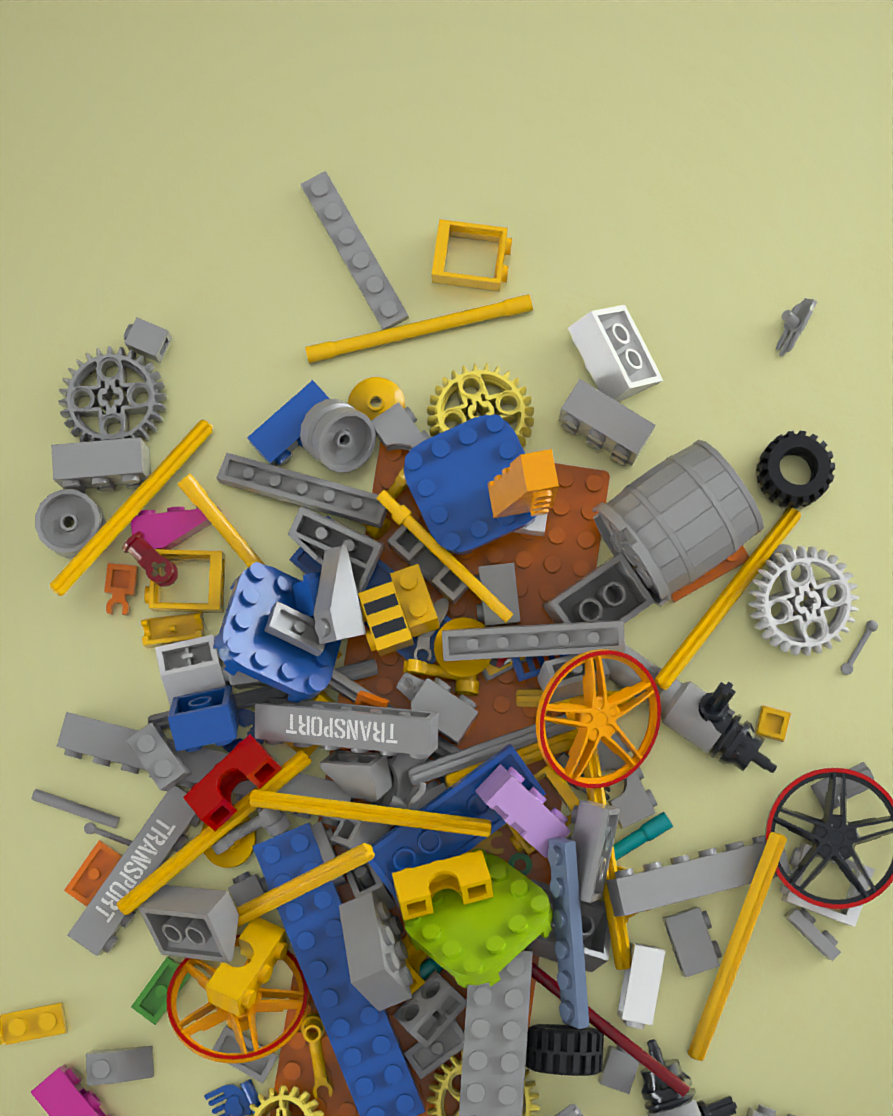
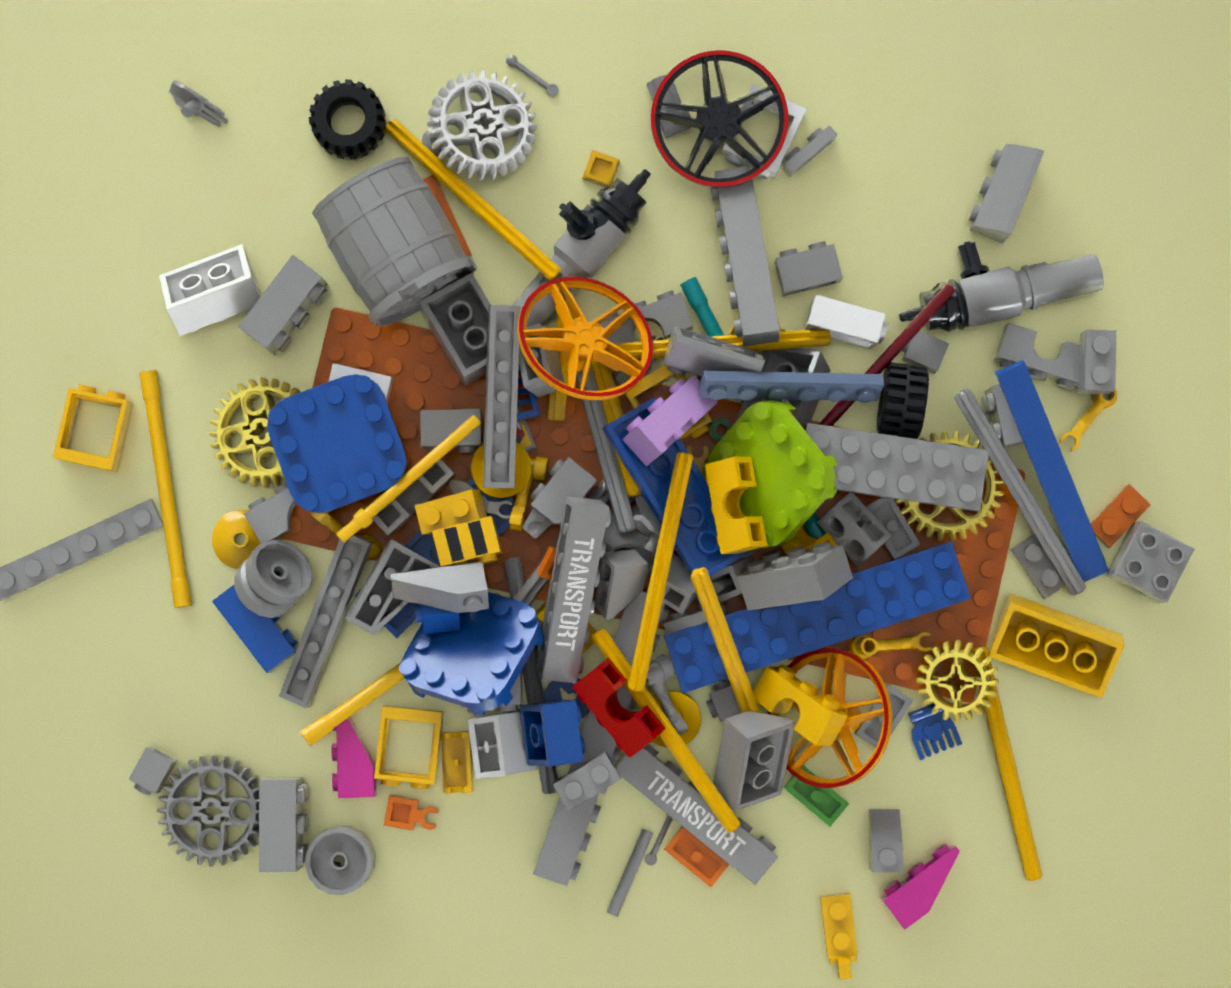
camera: 85 degrees left, 5 degrees up
yellow axle [50,420,213,596] -> none
dark red connector [122,531,178,587] -> none
light grey plate [264,601,326,657] -> none
light orange wedge [487,449,559,518] -> none
yellow axle [688,832,787,1061] -> none

